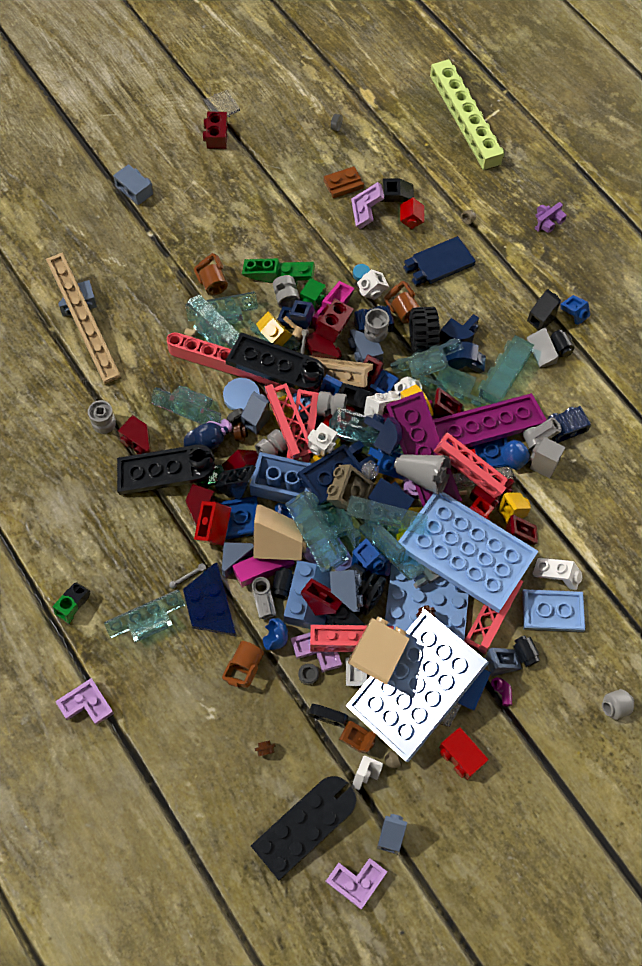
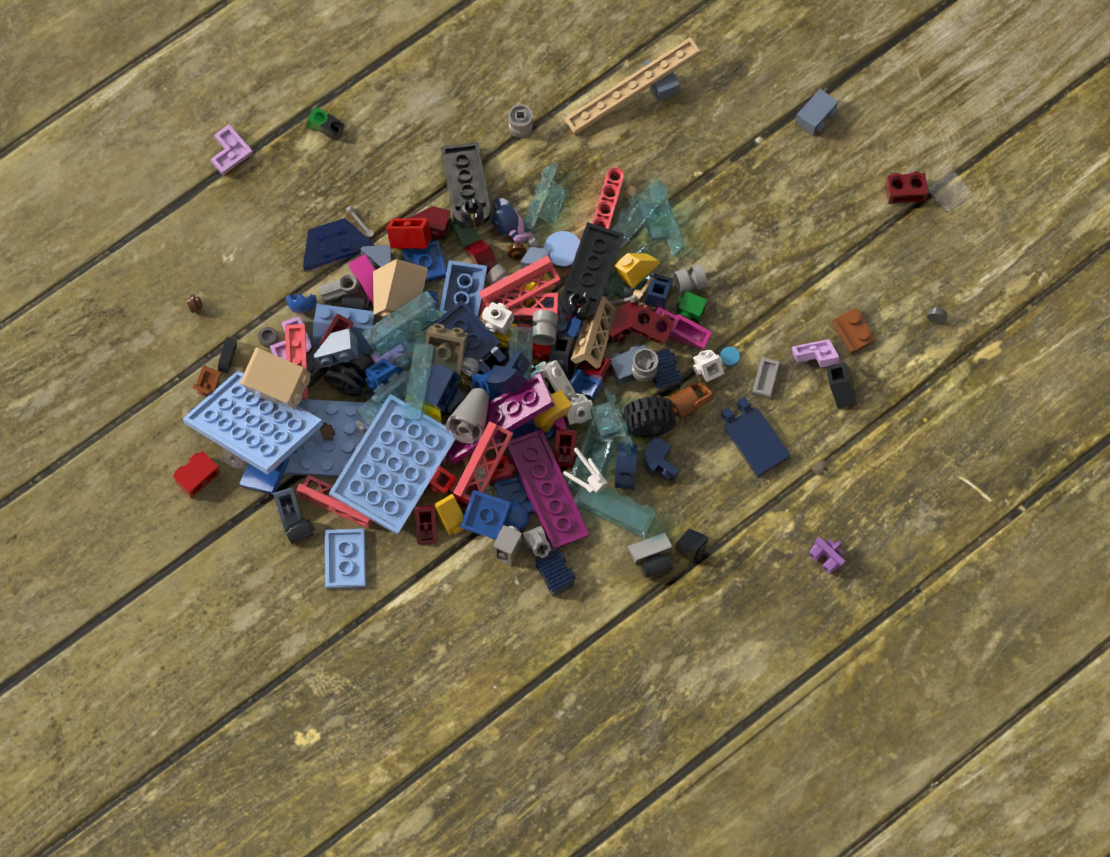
camera: 85 degrees right, 5 degrees up
clear light blue bracket [104,589,185,643] -> none
dark red slope [118,415,151,454] -> none
dark orange piece [194,253,228,295] -> none
black slope [215,465,256,500] -> none
dark orange piece [222,641,264,688] -> none
green slope [242,258,315,285] -> none
black plate [251,776,357,881] -> none
lavender plate [325,858,387,910] -> none
white bracket [352,756,383,790] -> none
sand blue slope [377,814,407,855] -> none
red brick [400,197,424,229] -> none
yellowish green brick [430,59,504,170] -> none
magenta arm [491,677,513,707] -> none
white bracket [533,558,582,590] -> none
blue bracket [560,295,590,325] -> none
light grey head [602,689,634,720] -> none
none -> blue tile [460,490,512,540]
none -> white plant [563,448,608,494]
none -> light grey tile [752,357,780,399]

